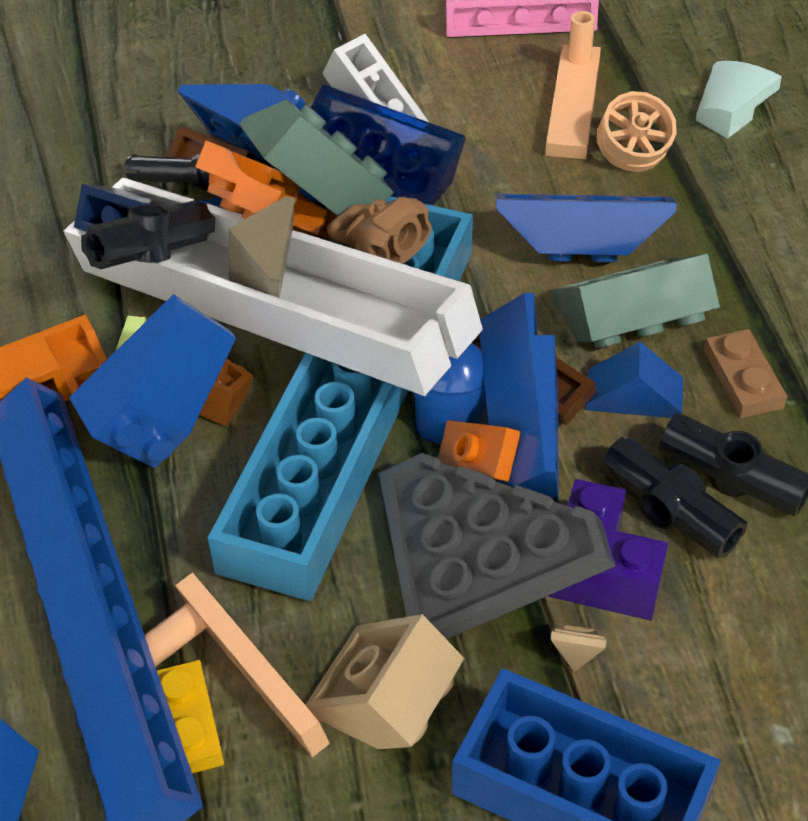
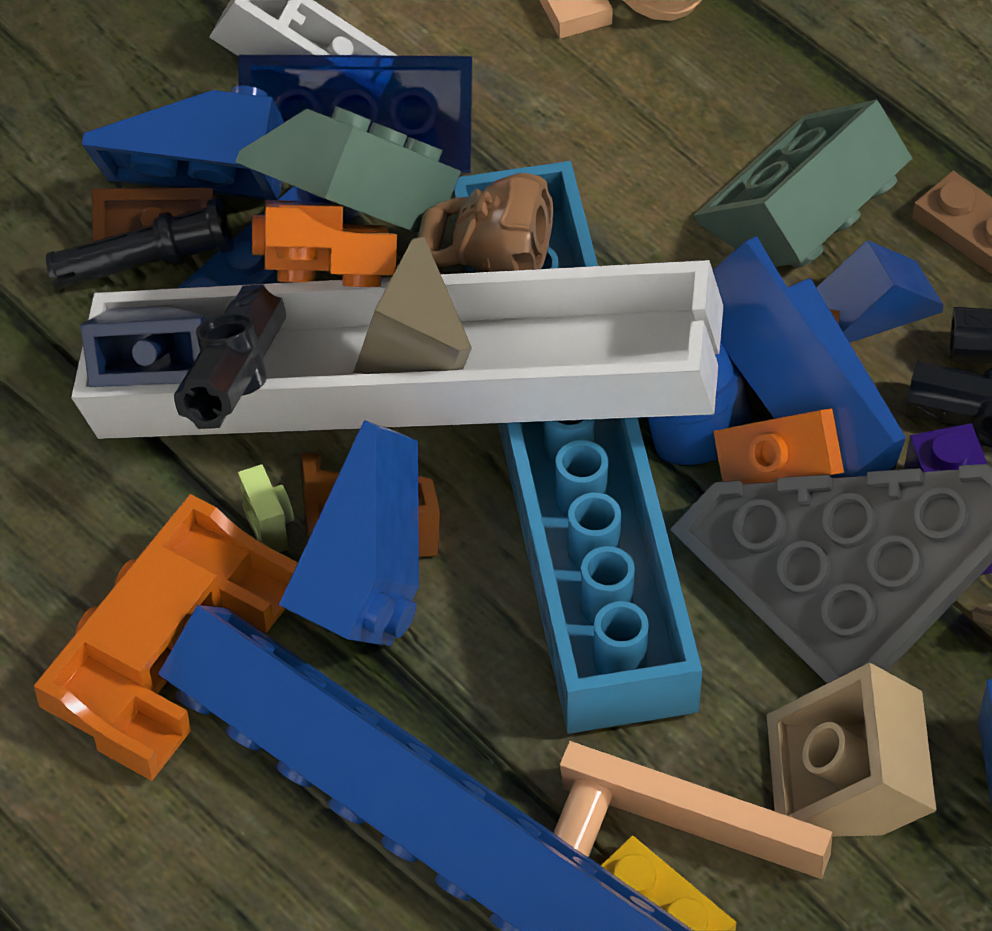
camera: 30 degrees left, 5 degrees up
wedge [496,193,677,262] -> none

